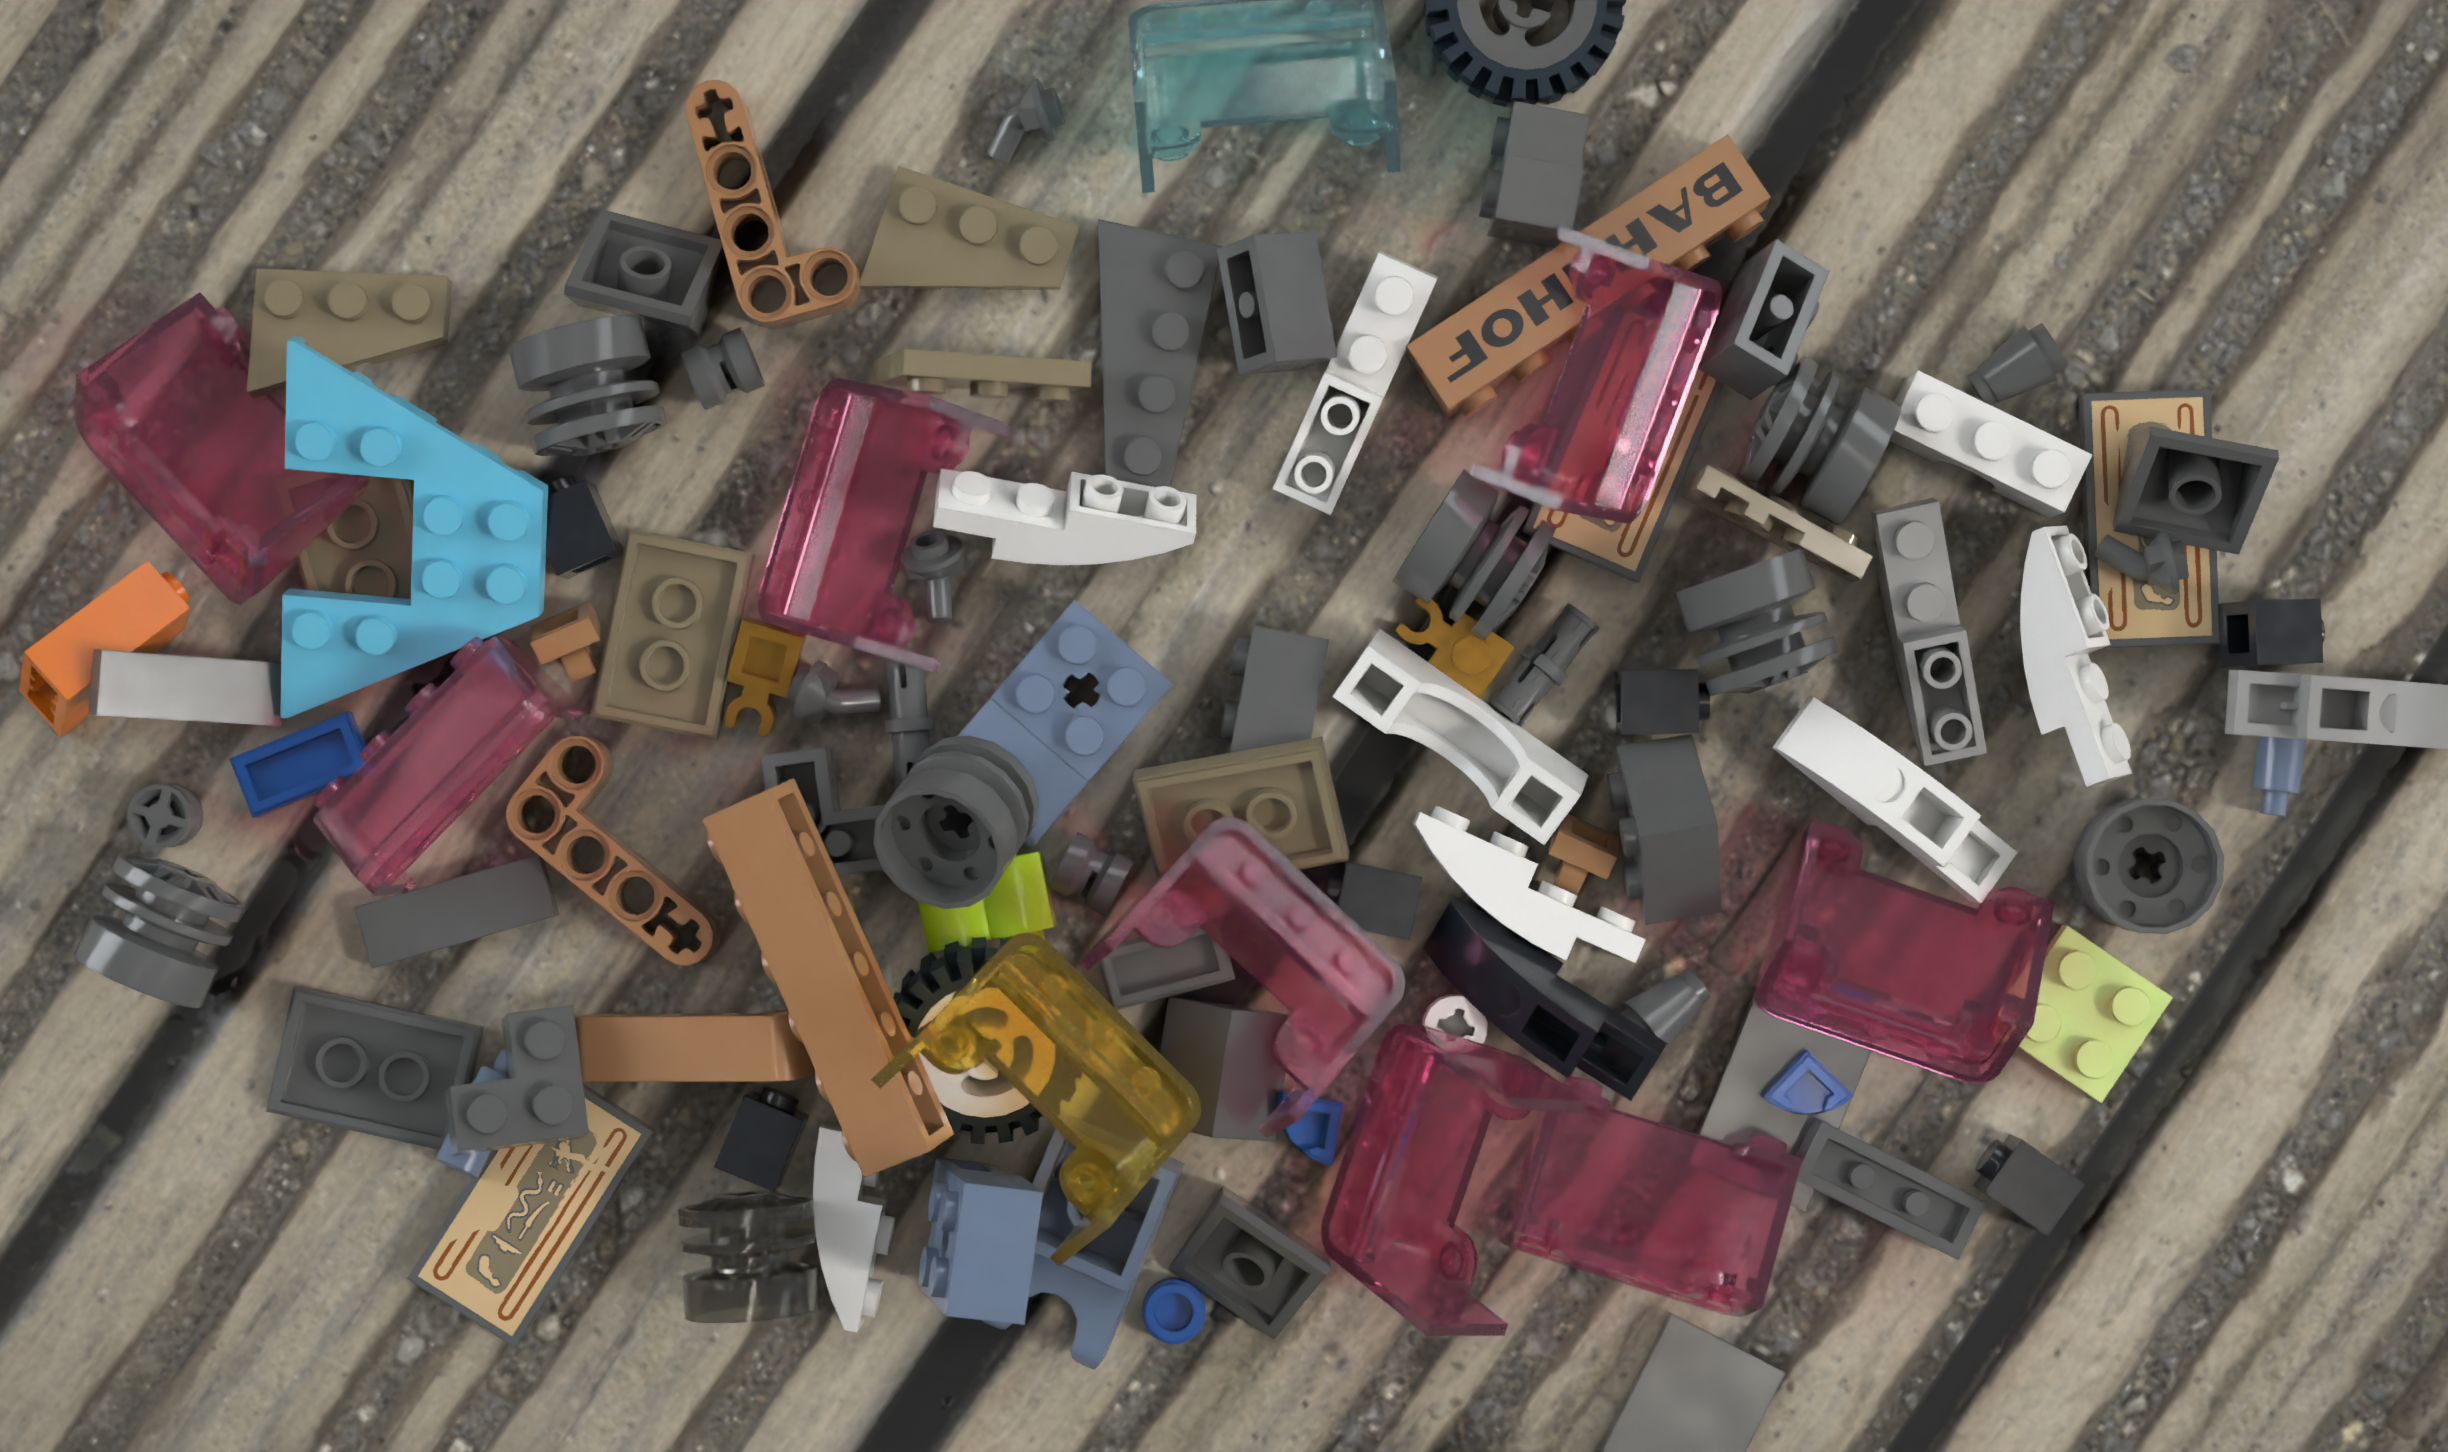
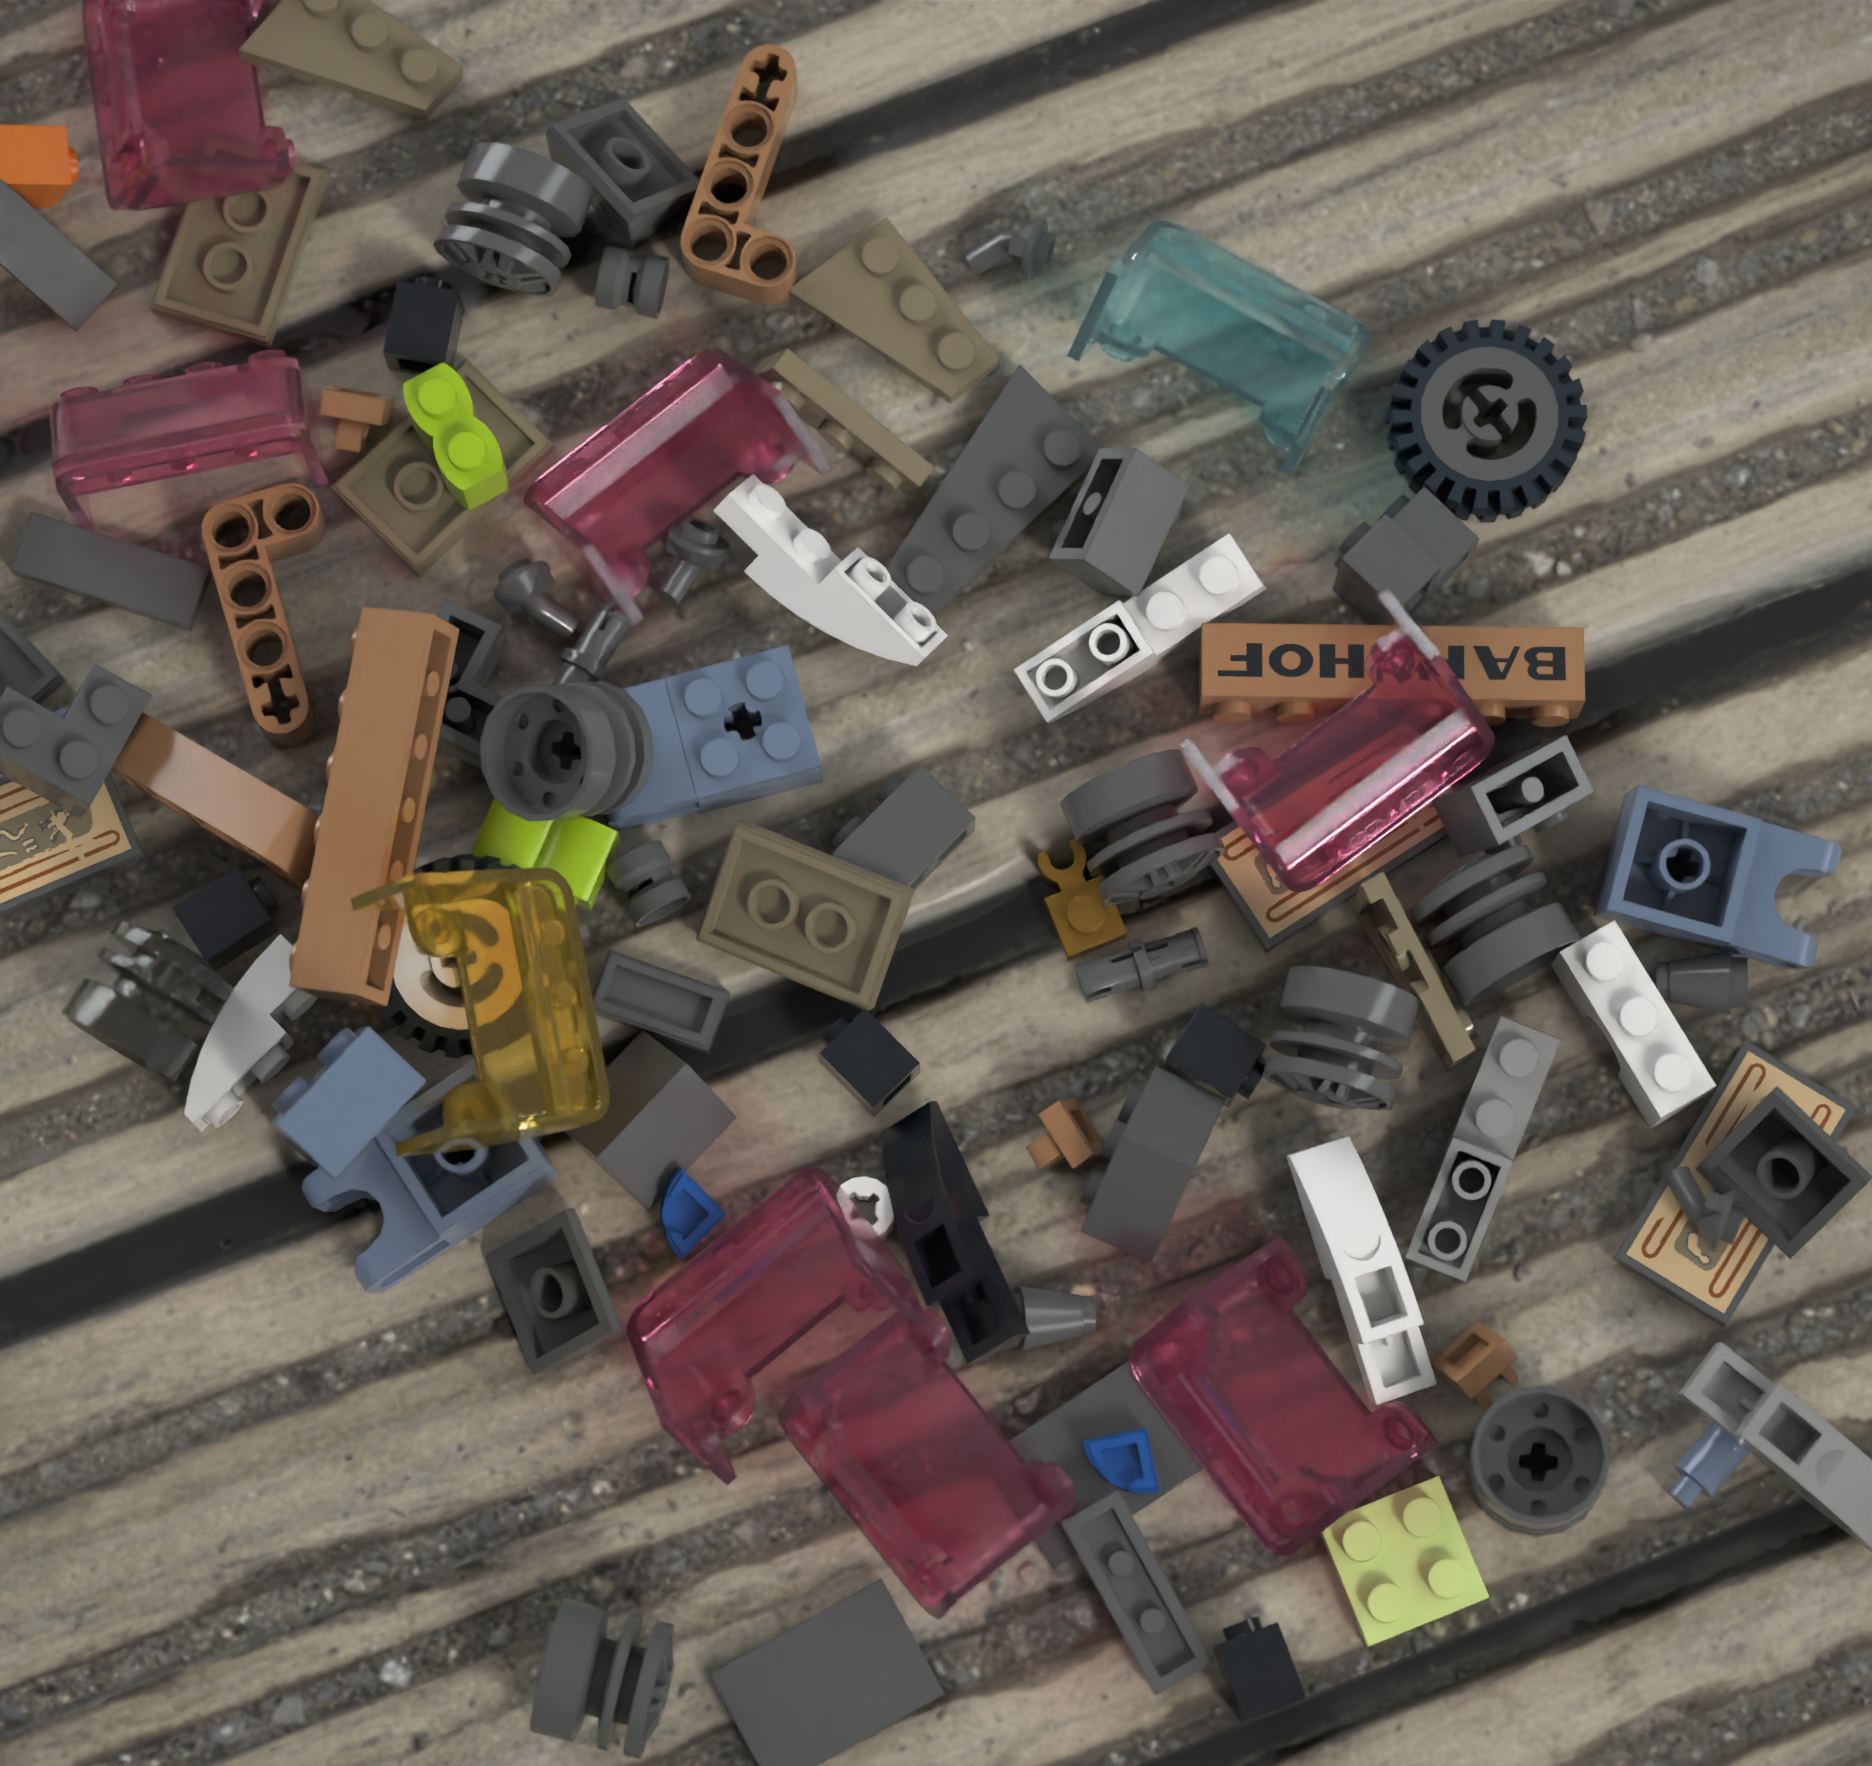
camera: 35 degrees right, 10 degrees down
blue tile [229,711,376,818] -> none
medium azure wing [280,336,548,719] -> none
pearl gold plate [725,616,807,737] -> none
clear pink windscreen [1079,817,1405,1138] -> none
blue tile [1142,1277,1206,1344] -> none
white arch [1333,629,1589,845] -> none
white slope [1412,806,1646,963] -> none
white slope [2020,525,2132,787] -> none
black brick [2218,599,2325,667] -> none
none -> lime brick [403,363,509,511]
none -> medium nougat tile [1430,1320,1519,1409]
none -> sand blue brick [1593,785,1842,971]

